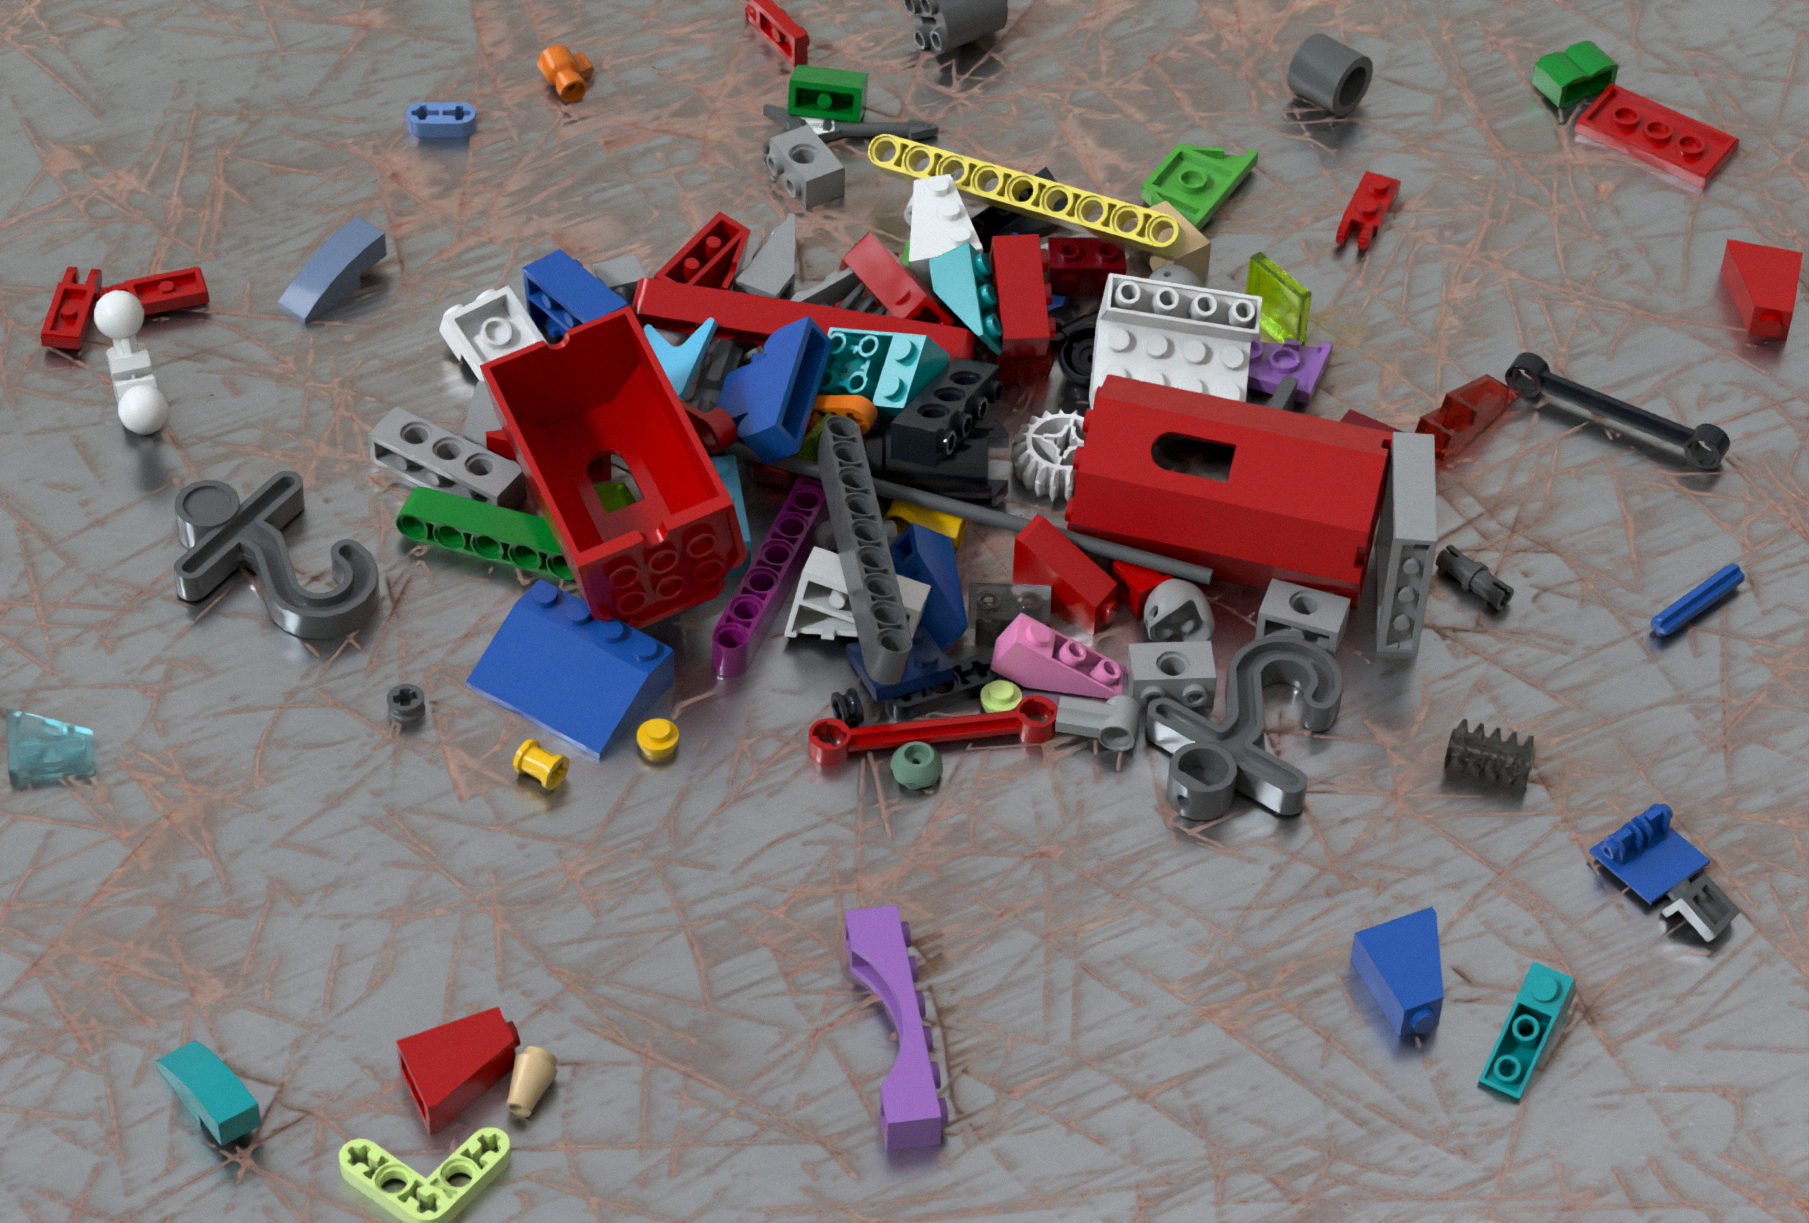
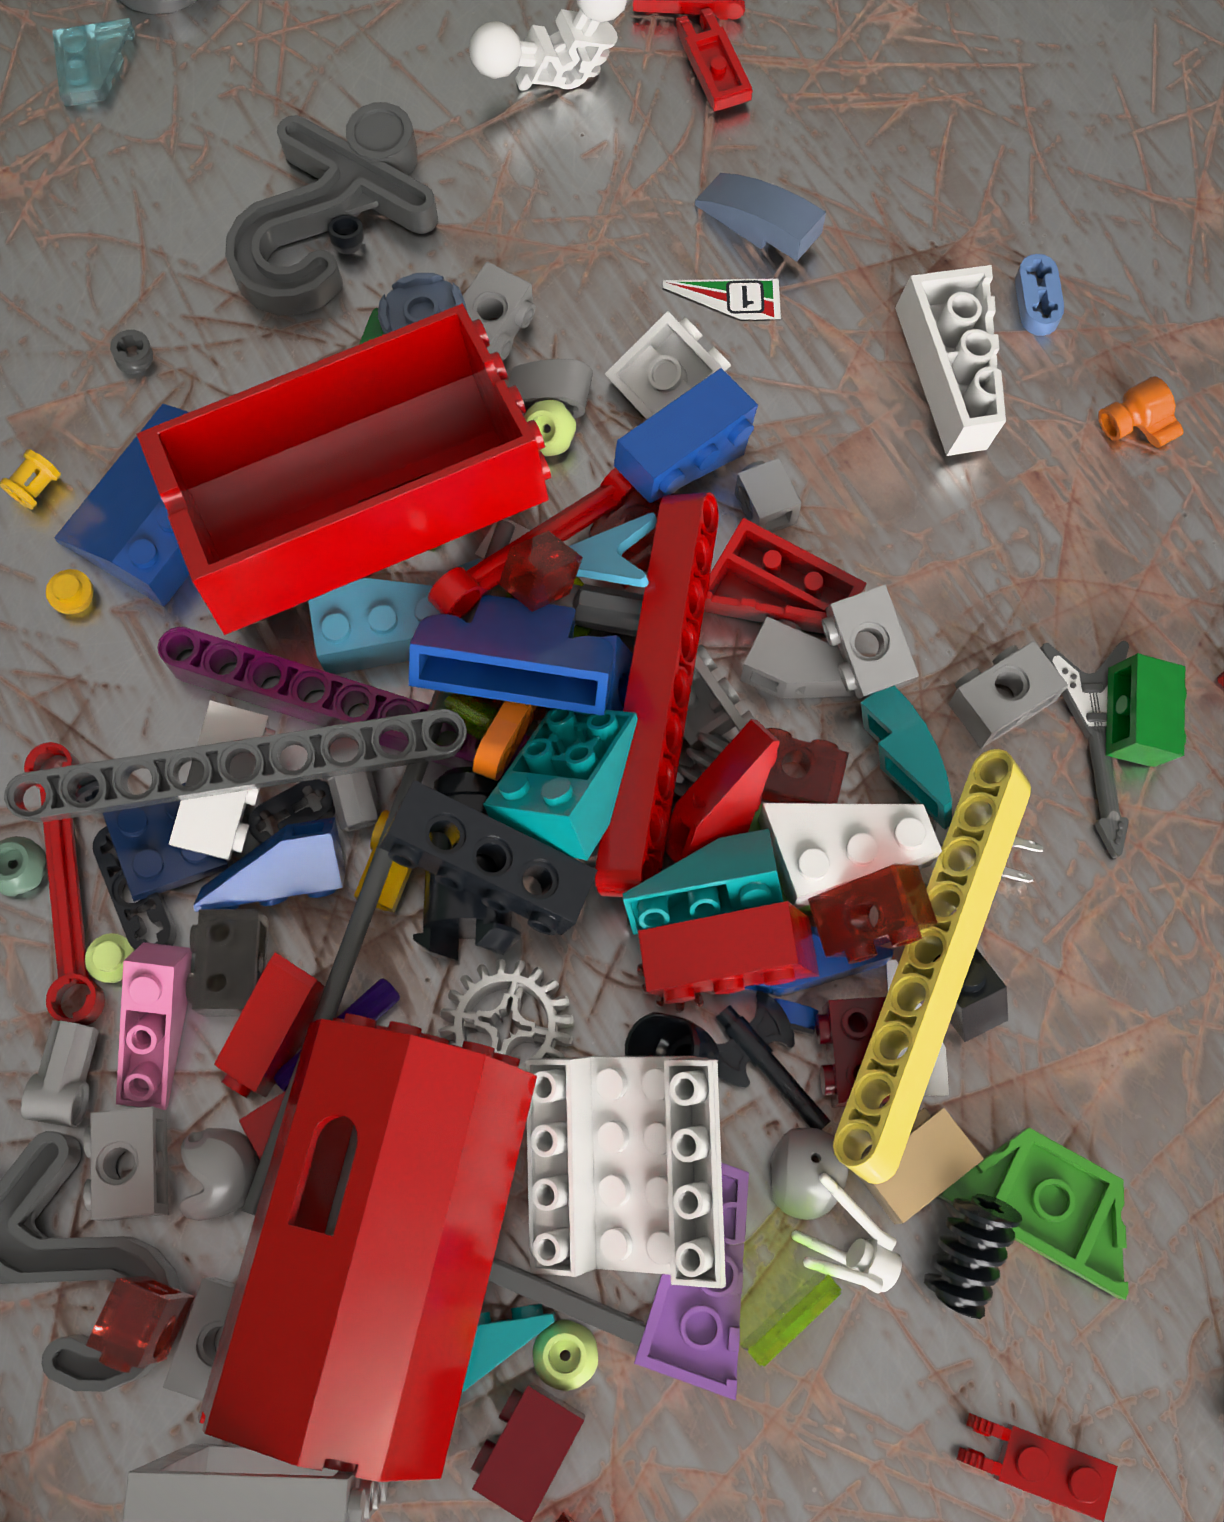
camera: 90 degrees right, 25 degrees up
none -> clear red brick [86,1276,195,1373]
none -> black hinge [328,215,364,254]
none -> sand blue tile [378,273,467,334]
none -> clear red brick [499,531,583,612]
none -> sticker [663,279,781,320]
none -> white plant [791,1173,902,1294]
none -> clear red brick [808,863,938,964]
none -> light grey brick [822,584,919,699]
none -> teal slope [861,686,952,830]
none -> white wedge [895,265,1006,456]
none -> black piece [924,1194,1022,1319]

